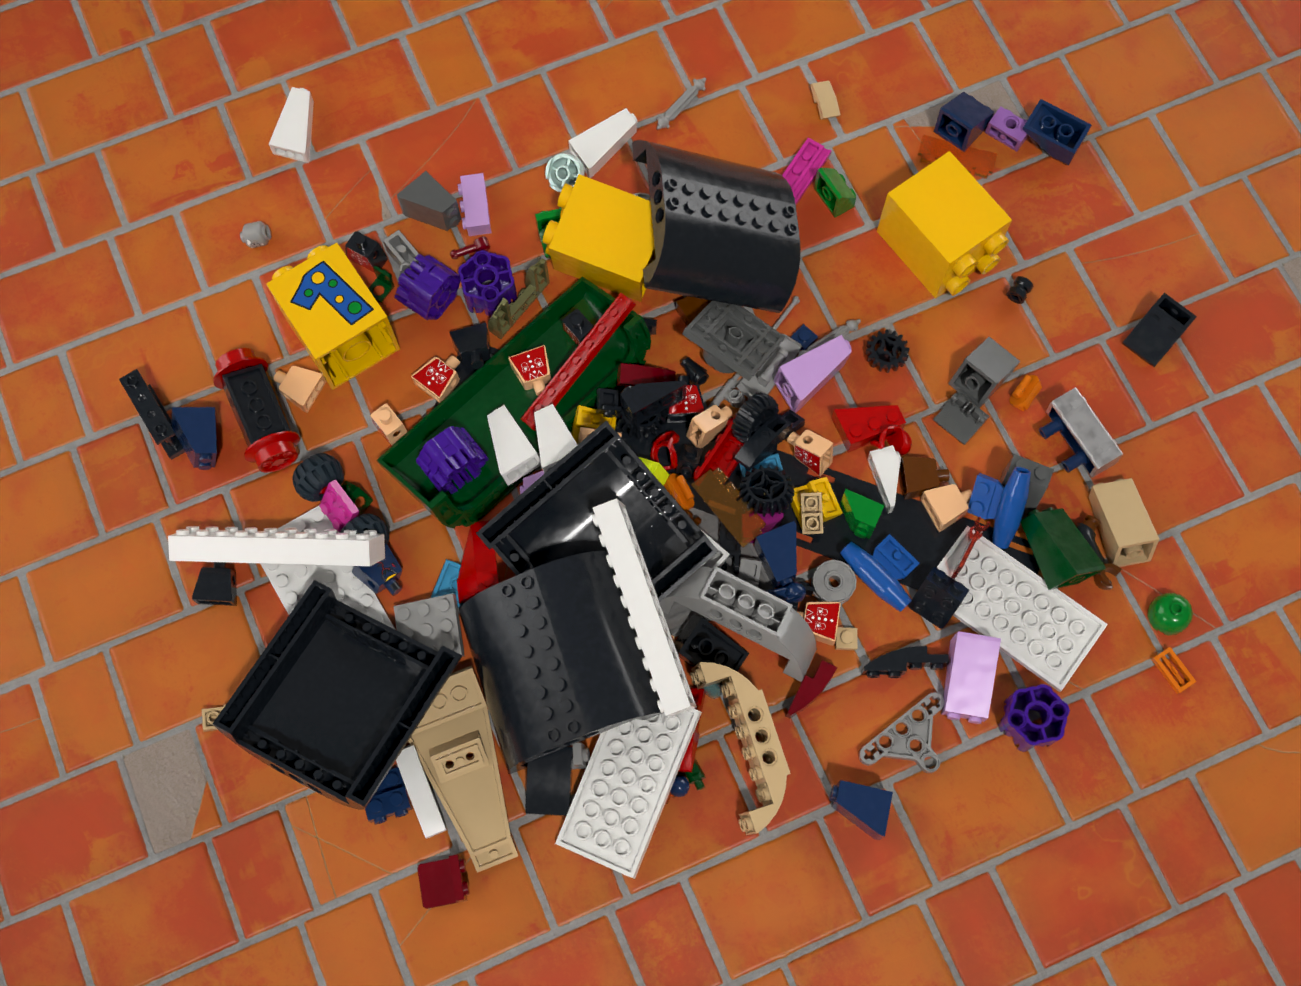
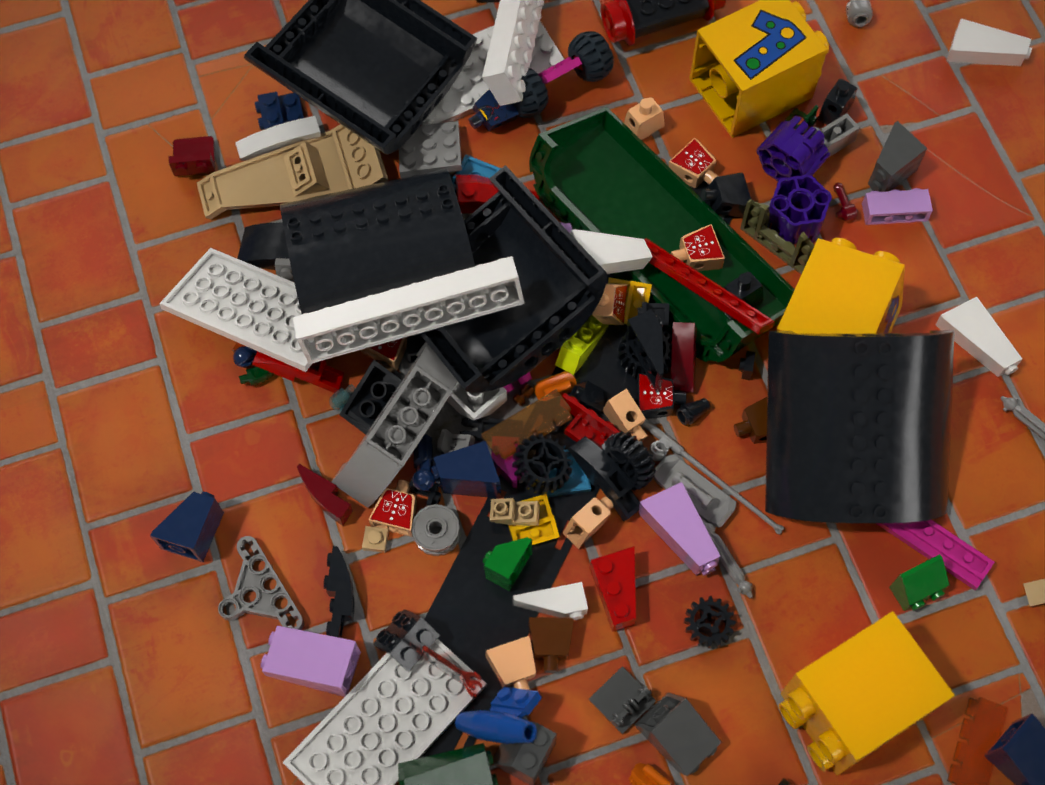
camera: 95 degrees right, 5 degrees down
light nougat torso [274,366,326,413] -> none
dark green bracket [341,481,373,515] -> none
dark purple piece [416,426,489,494] -> none
white slope [487,405,541,486] -> none
light aqua cylinder [545,153,585,192] -> none
red piece [650,431,680,470] -> none
dark grey piece [682,301,785,381] -> none
tan slope [690,662,791,835] -> none
dark blue plate [790,324,818,350] -> none
blue plate [840,534,919,612] -> none
red piece [869,425,912,455] -> none
dark purple piece [998,684,1070,752] -> none

